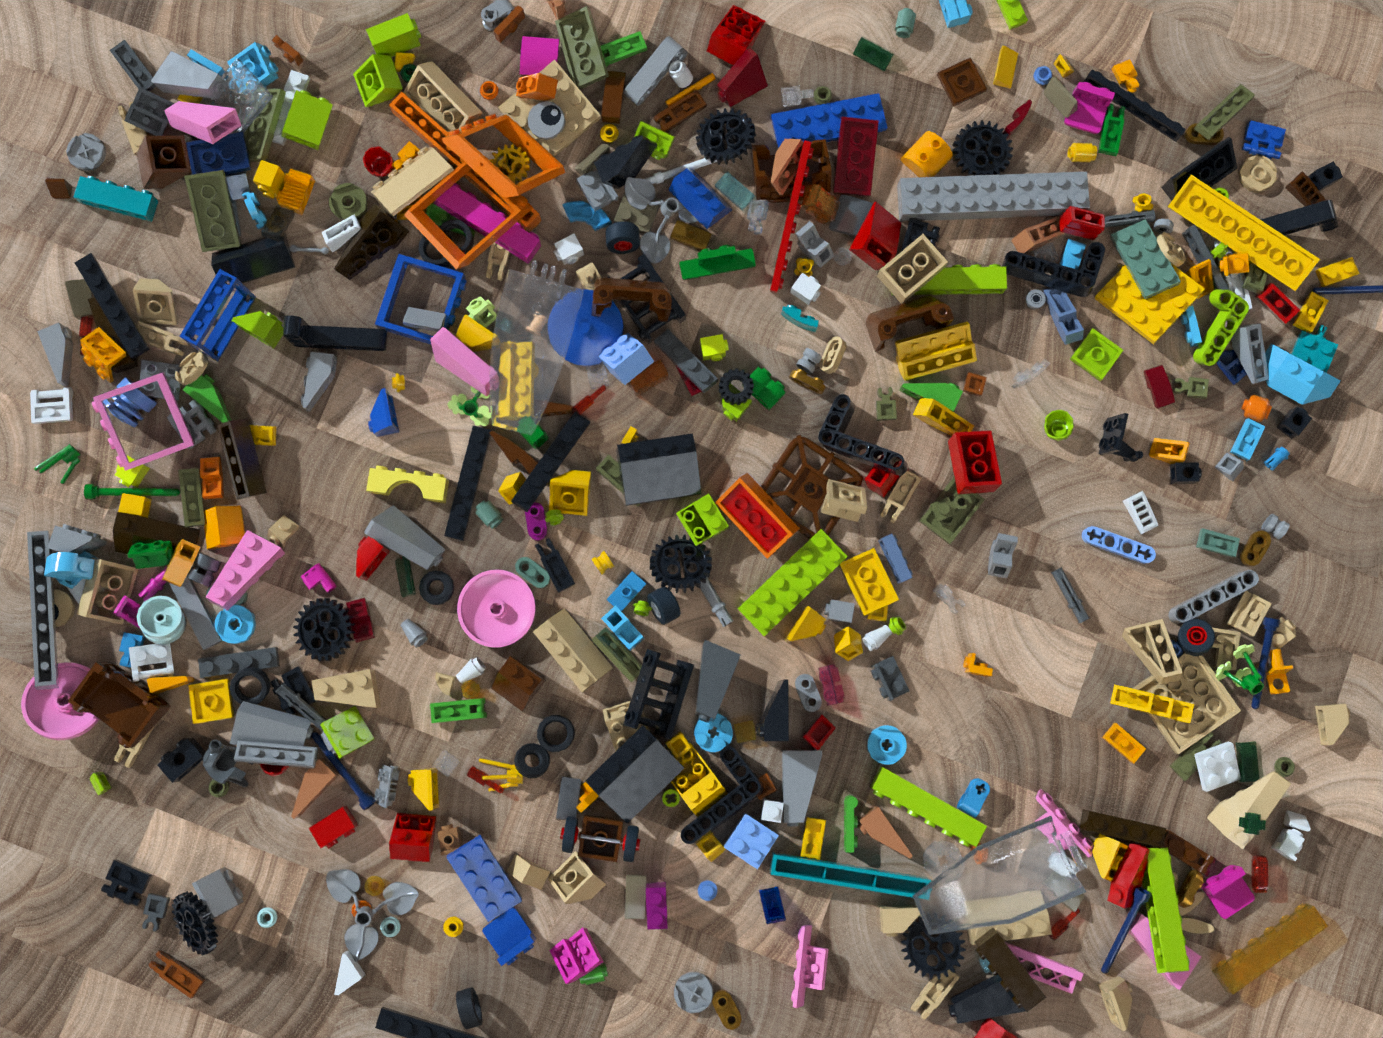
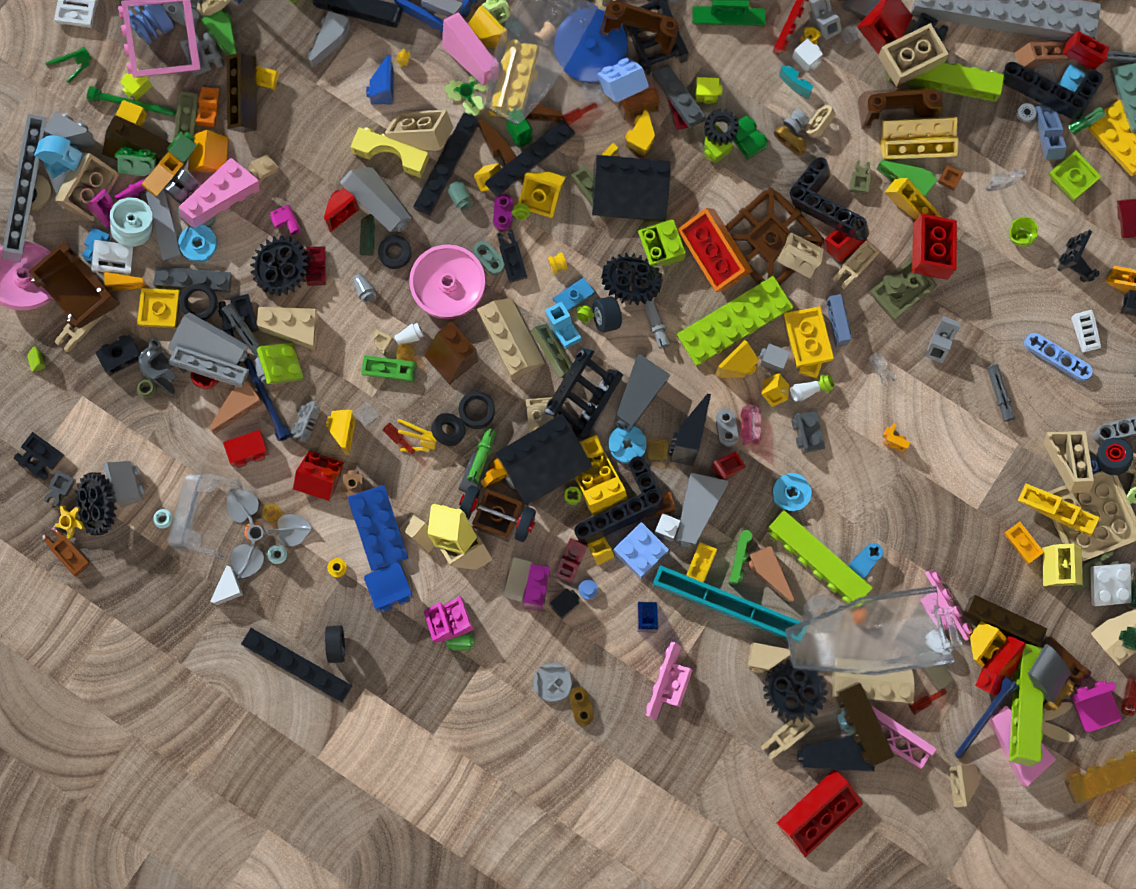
camera: 15 degrees right, 5 degrees down
none -> yellow animal [55,506,85,539]
none -> green brick [167,131,197,163]
none -> clear windscreen [168,474,243,560]
none -> tan slope [384,110,453,151]
none -> light yellow slope [428,504,477,554]
none -> bright green pin [467,429,497,484]
none -> black brick [549,588,580,620]
none -> dark red slope [554,538,588,583]
none -> yellow slope [625,110,655,157]
none -> dark grey slope [1028,644,1071,703]
none -> light yellow slope [1042,544,1083,587]
none -> green axle [1068,107,1106,135]

